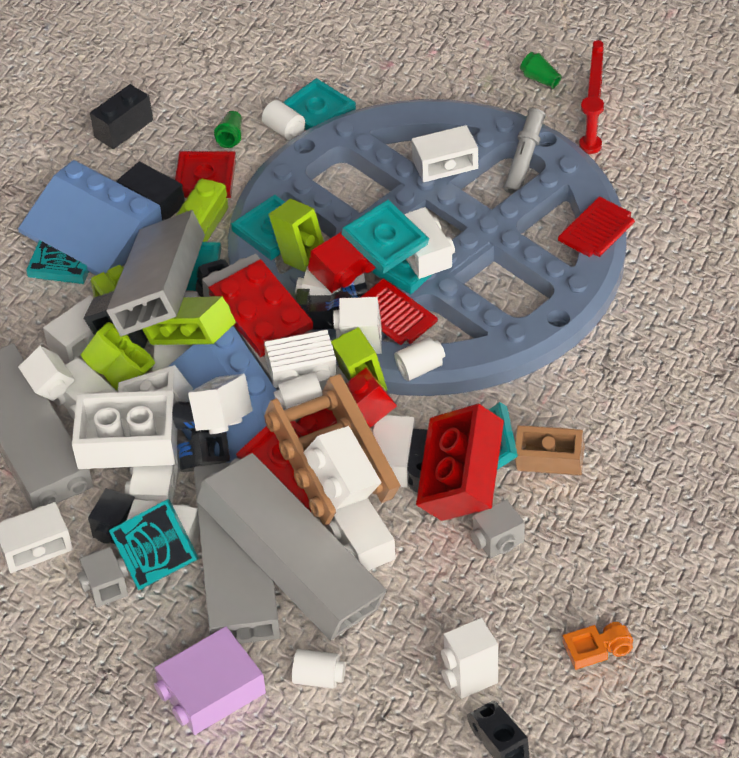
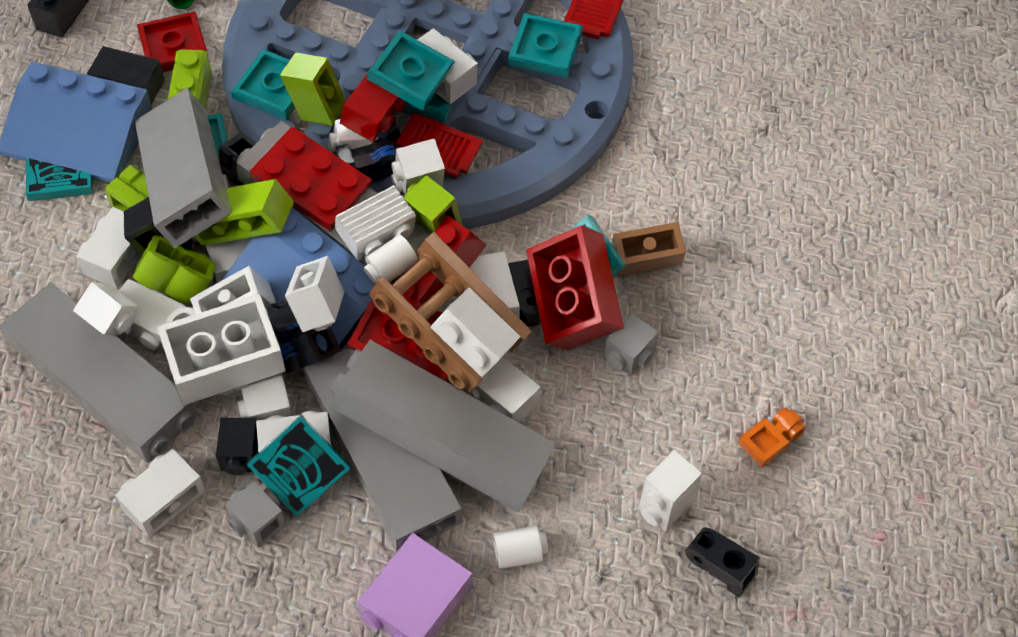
camera: 25 degrees left, 10 degrees up
white brick [394,337,445,381] -> none
none -> teal tile [508,13,583,78]

